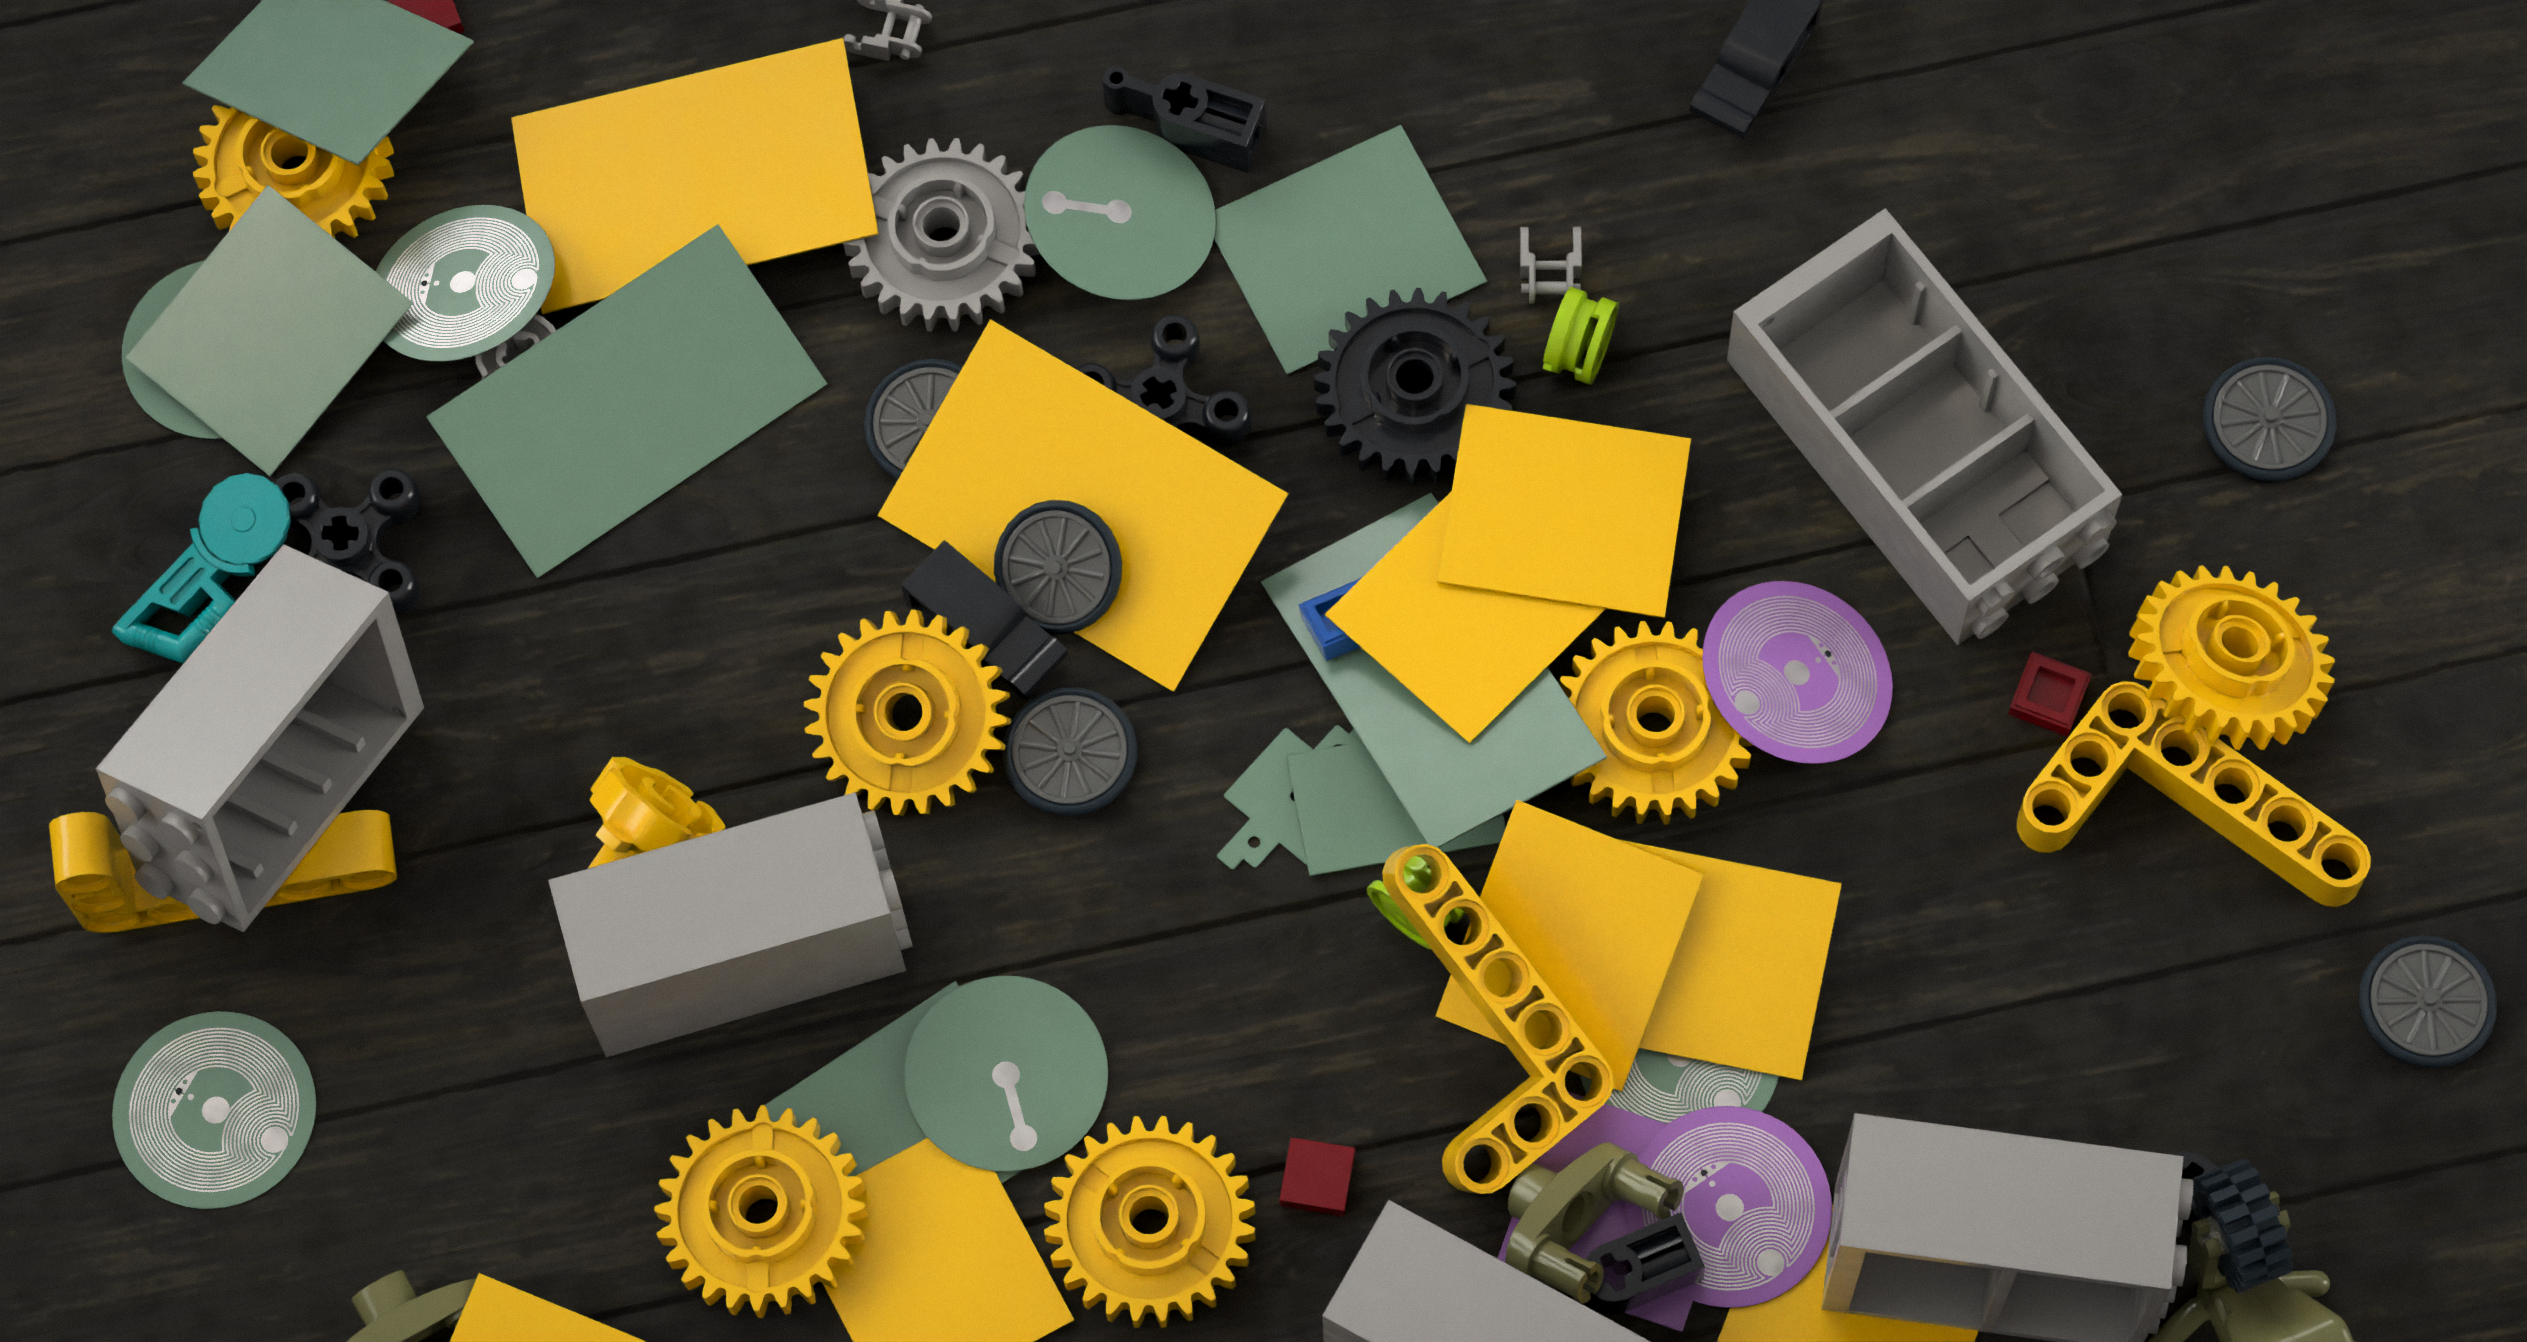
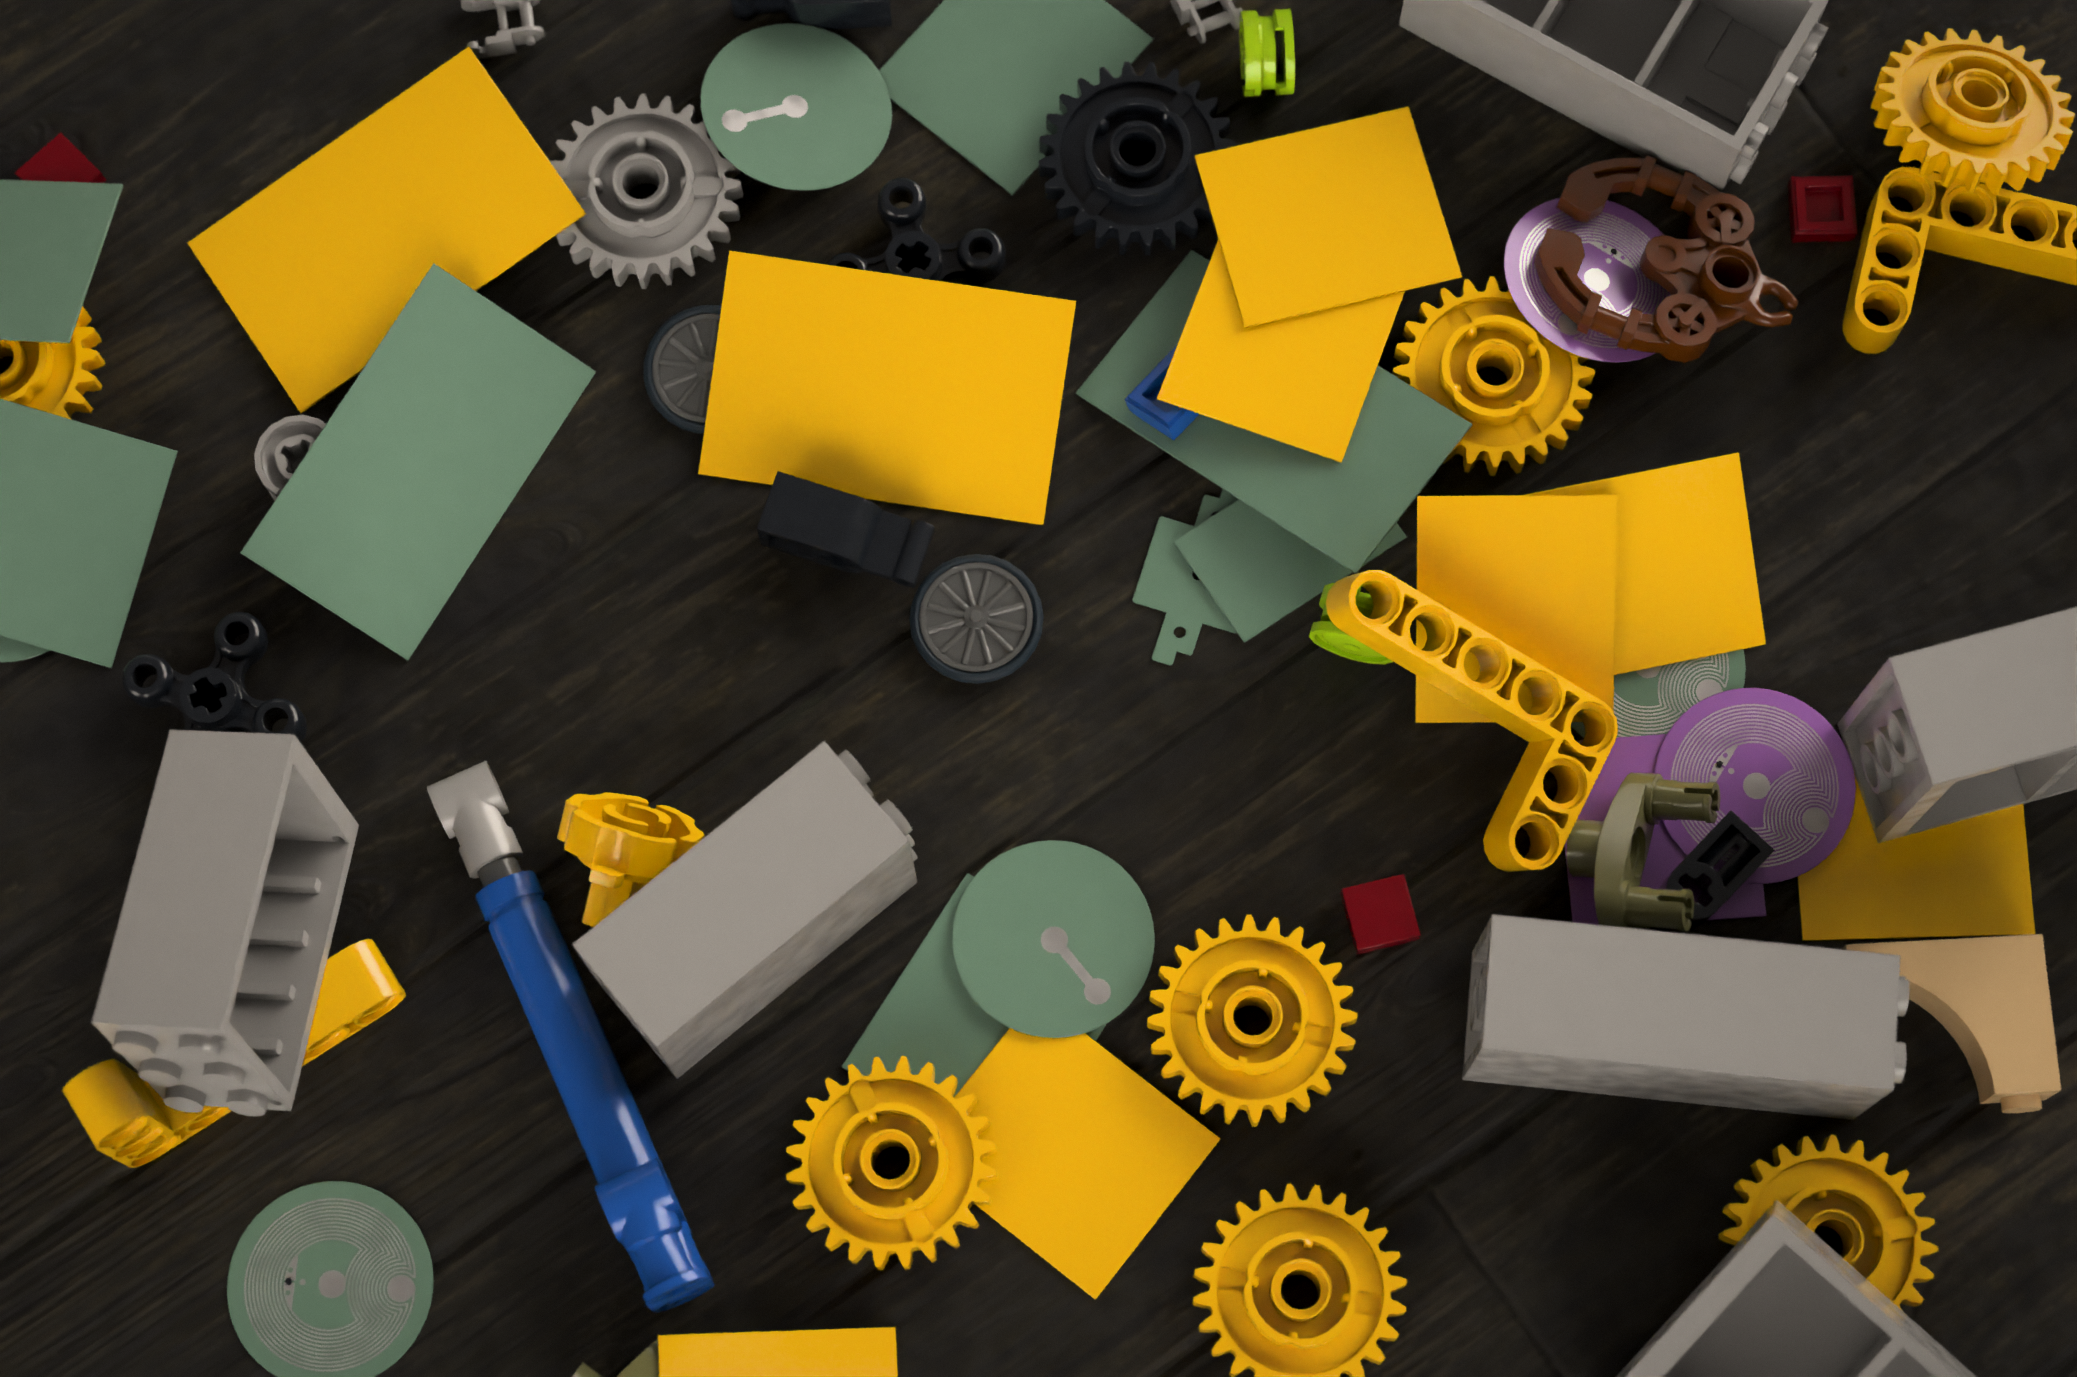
camera: 25 degrees left, 5 degrees up
teal piece [112,473,291,664] -> none
sand green piece [375,205,555,362] -> none
yellow gear [804,609,1011,816] -> none
dark grey wheel [994,500,1122,634] -> none
none -> blue piece [427,761,715,1313]
none -> reddish brown piece [1534,154,1798,363]

